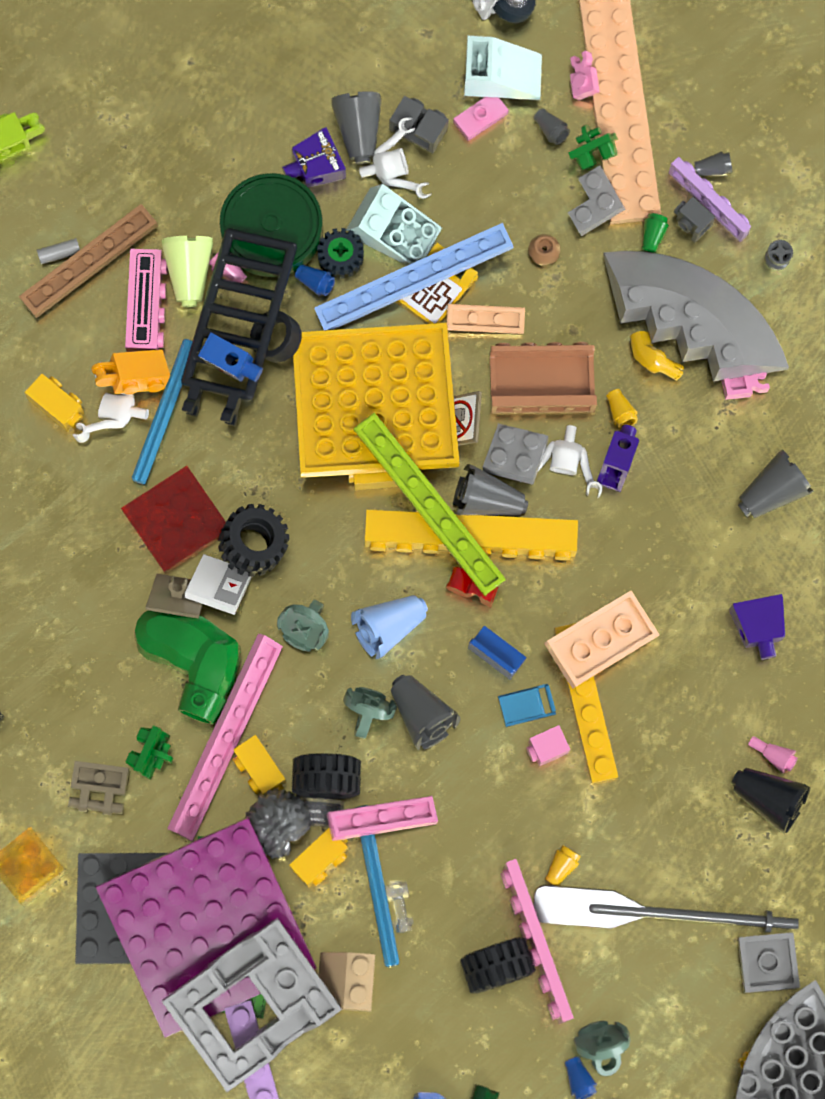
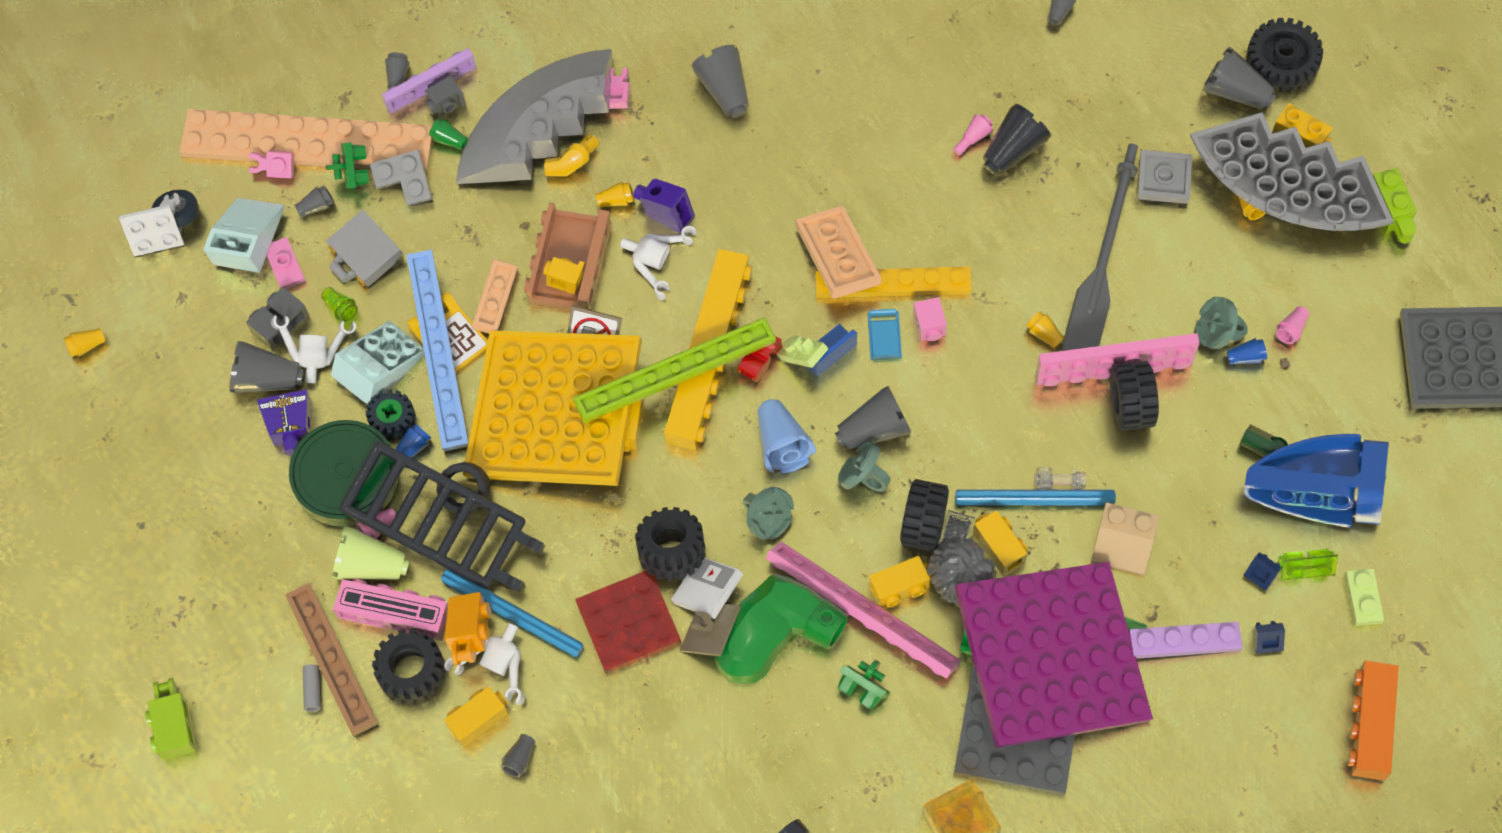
camera: 70 degrees left, 10 degrees down
dark tan plate [68,761,129,816] -> none
light grey piece [162,918,342,1092] -> none
blue torso [198,333,263,382] -> none
bright pink tile [327,796,438,841] -> none
dark grey cone [452,464,528,517] -> none
light grey plate [483,423,549,484] -> none
medium nougat plate [528,234,561,265] -> none
dark purple torso [729,594,785,660] -> none
dark grey wheel [764,240,793,271] -> none
none -> clear neon green cone [321,287,358,322]
none -> light grey piece [326,209,404,287]
none -> black tyre [372,629,446,705]
none -> dark grey cone [501,734,535,778]
none -> yellow brick [543,257,585,295]
none -> yellowish green plate [777,336,828,368]

